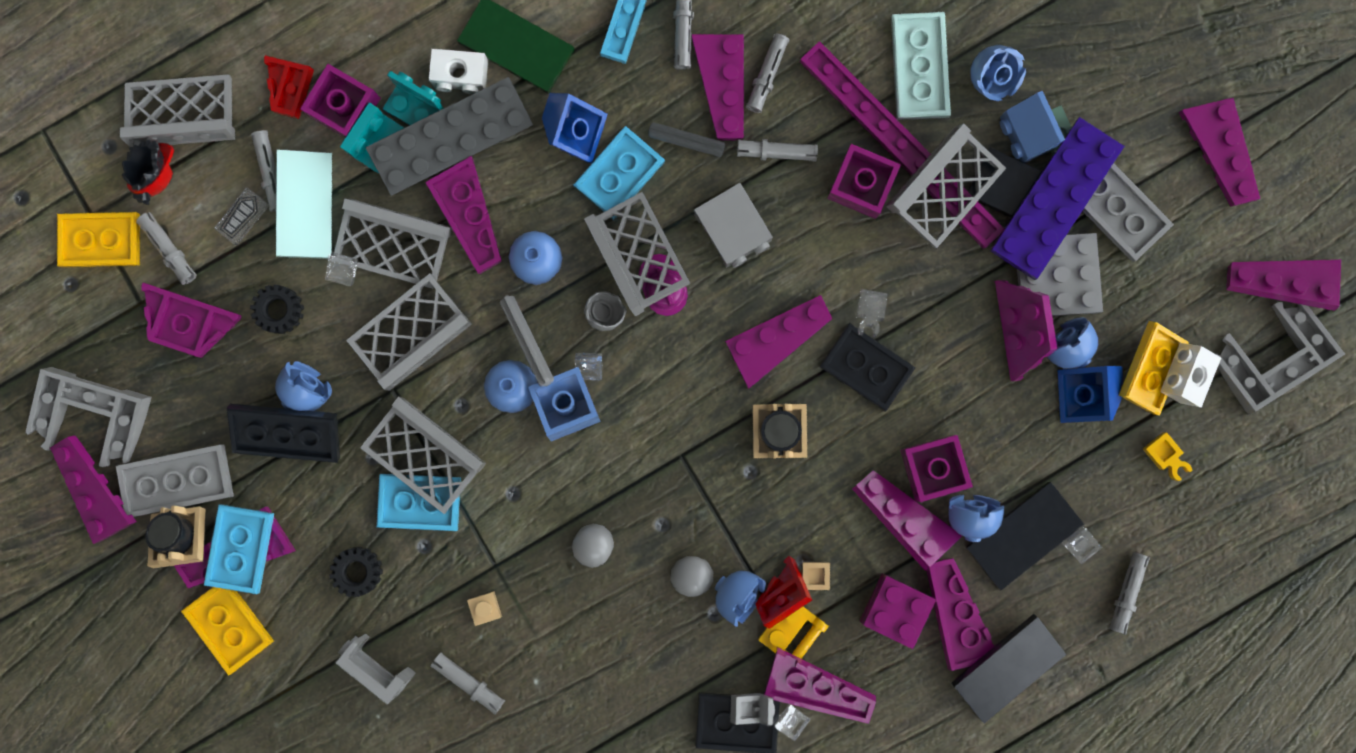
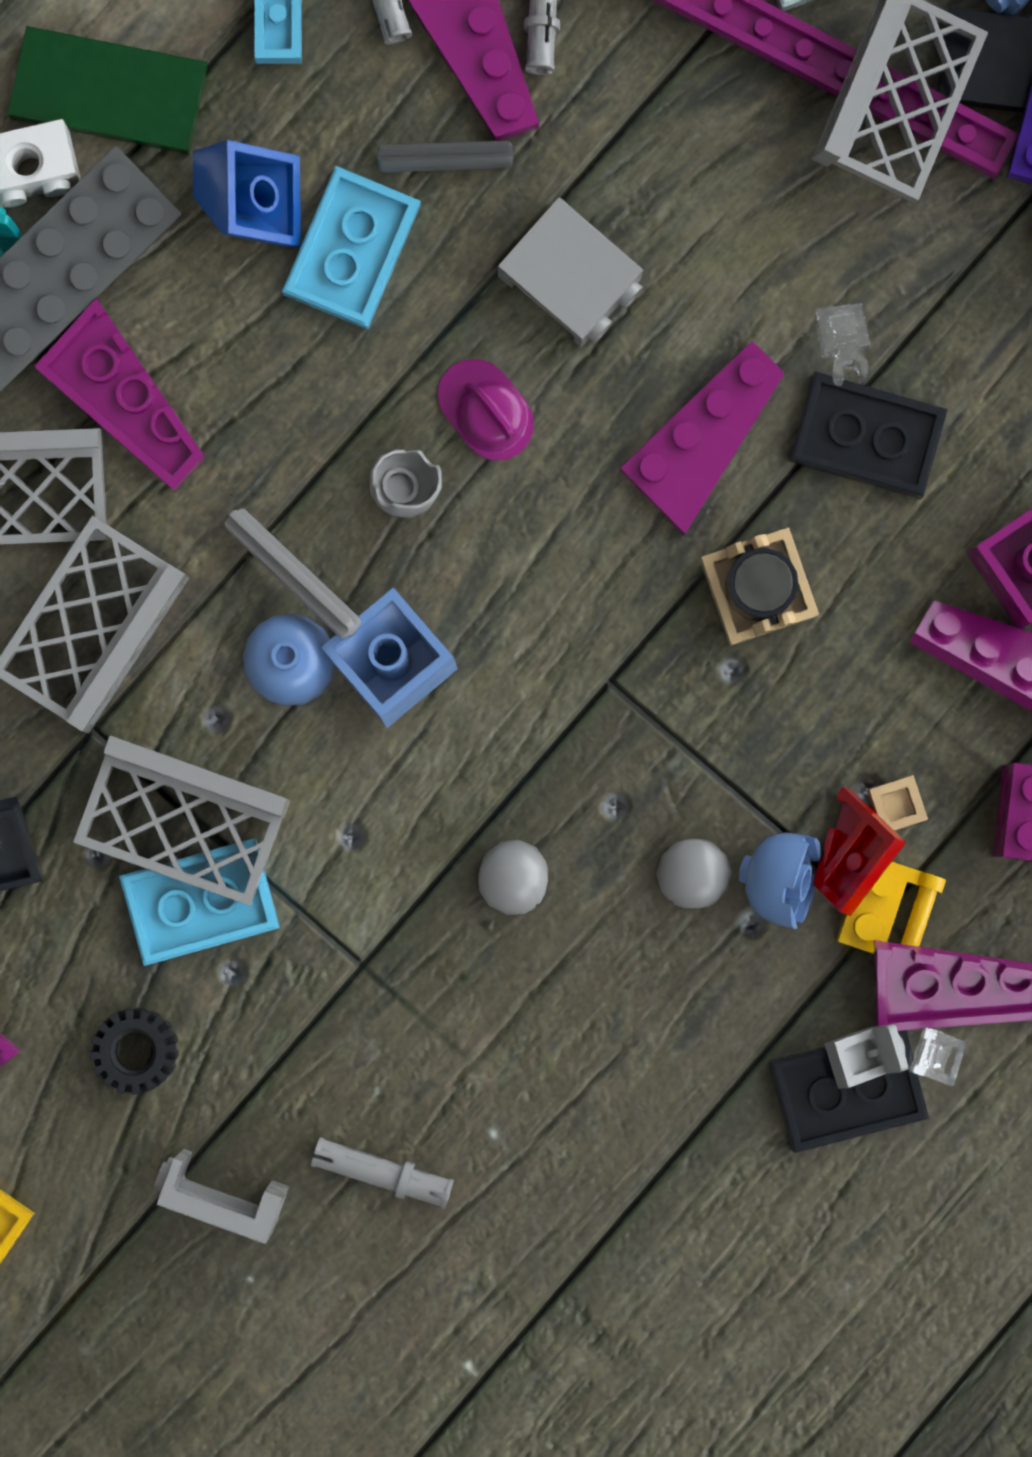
camera: 35 degrees left, 0 degrees up
tan plate [467,591,502,626] -> none
medium blue cylinder [509,231,562,285] -> none
clear plate [575,353,603,380] -> none
light grey fence [584,192,691,316] -> none
light grey pin [737,139,818,162] -> none
magenta brick [827,144,901,219] -> none

